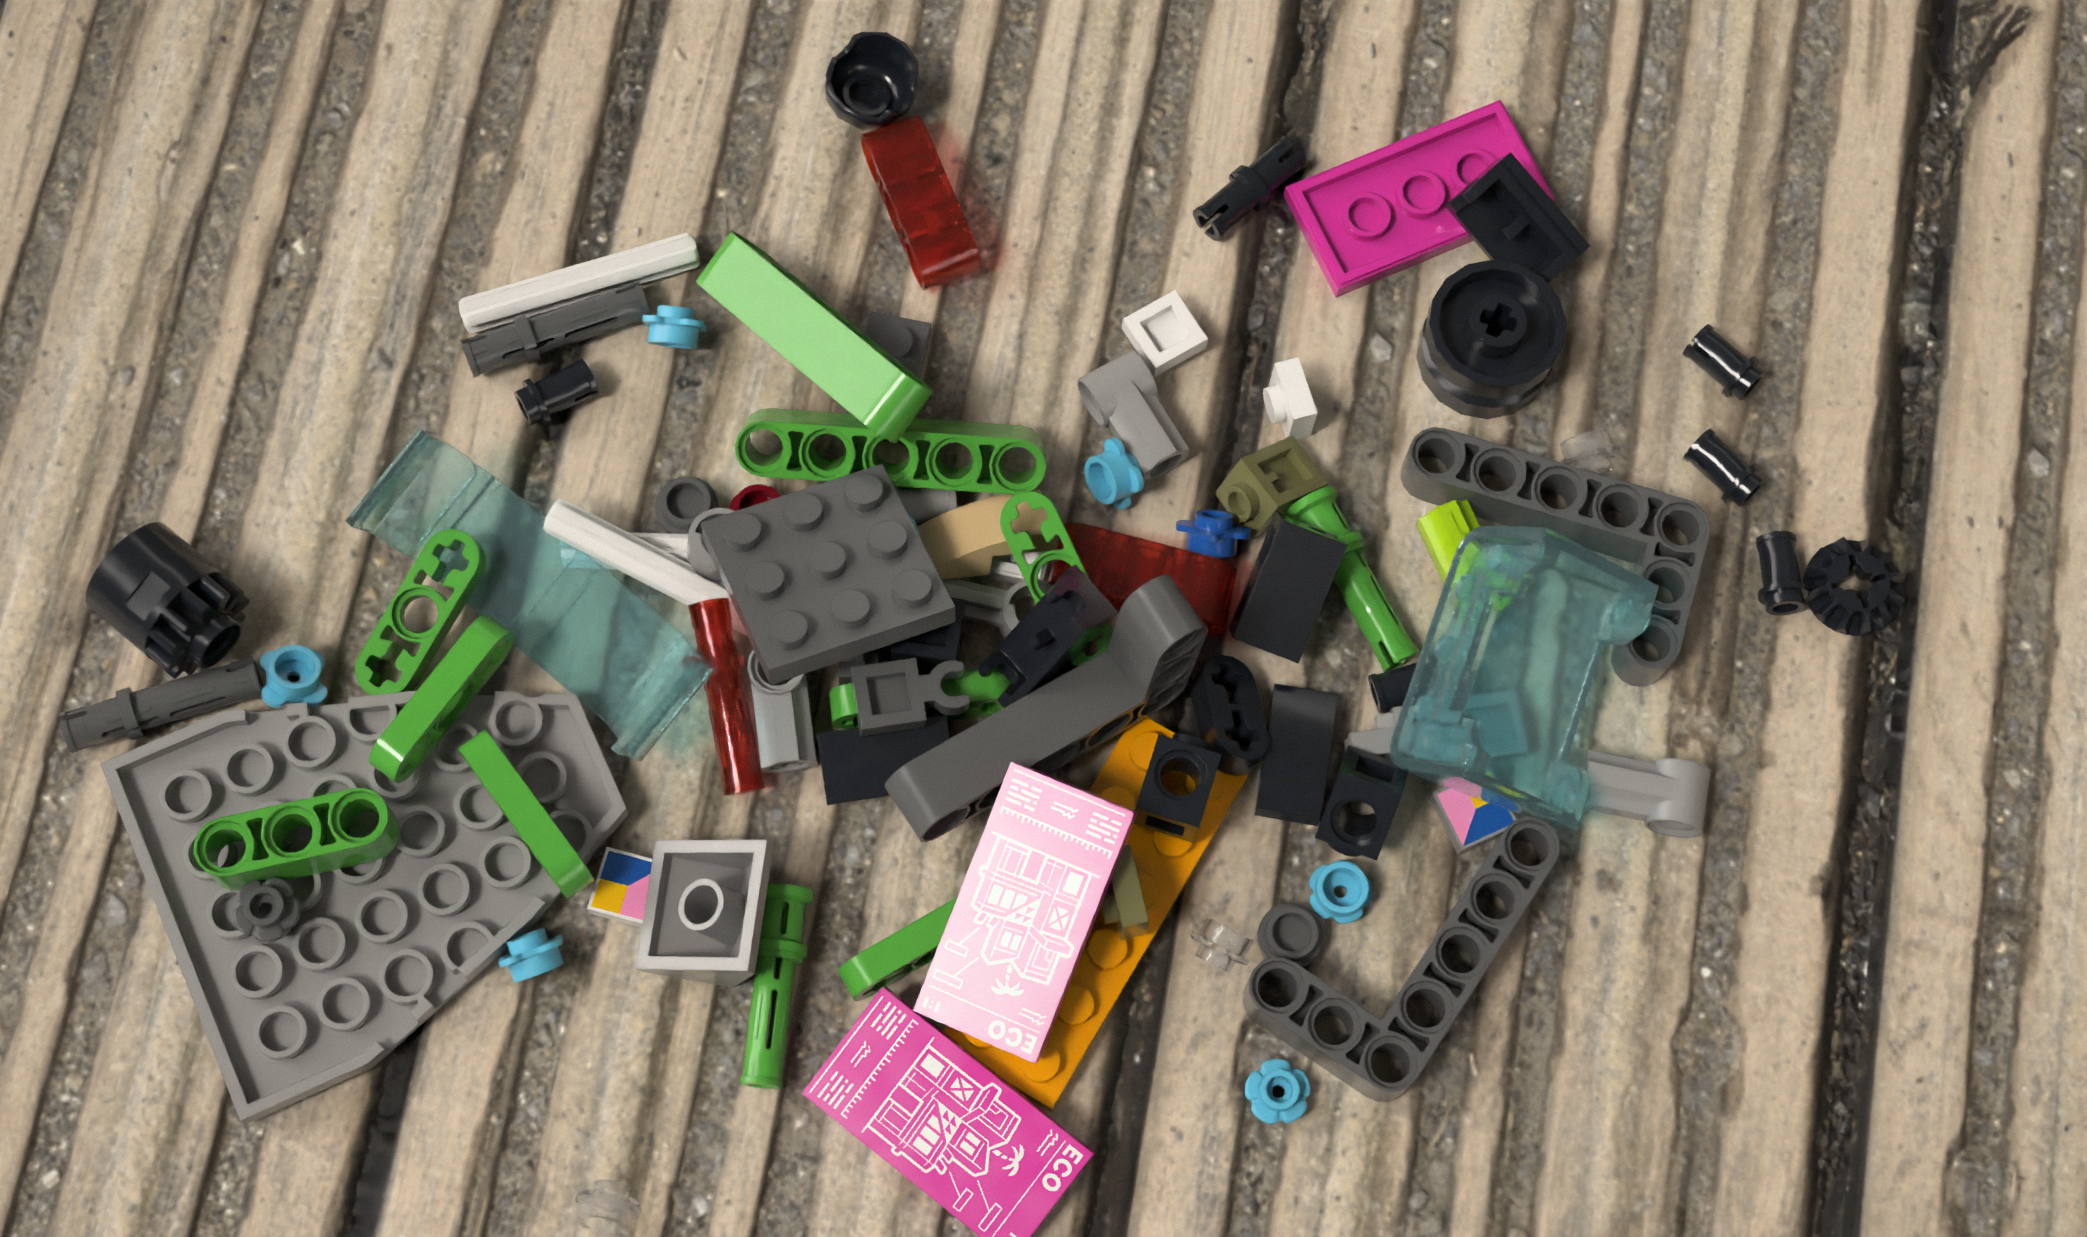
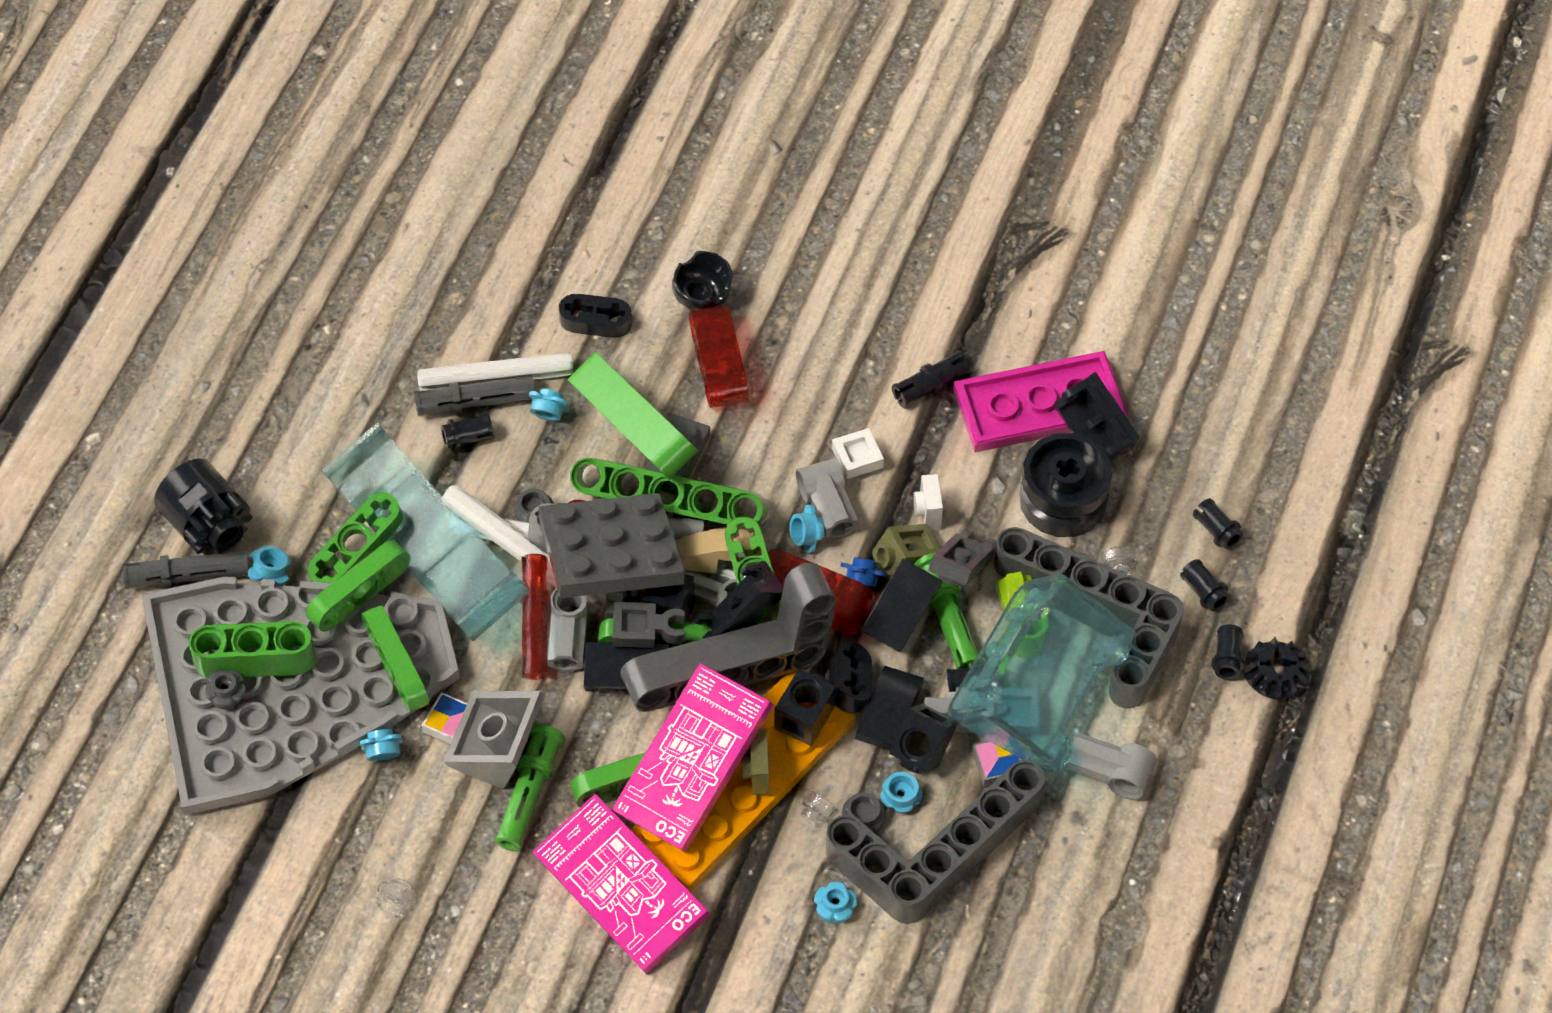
camera: 15 degrees right, 15 degrees down
none -> black beam [559,294,632,338]
none -> dark grey hinge [928,528,997,586]

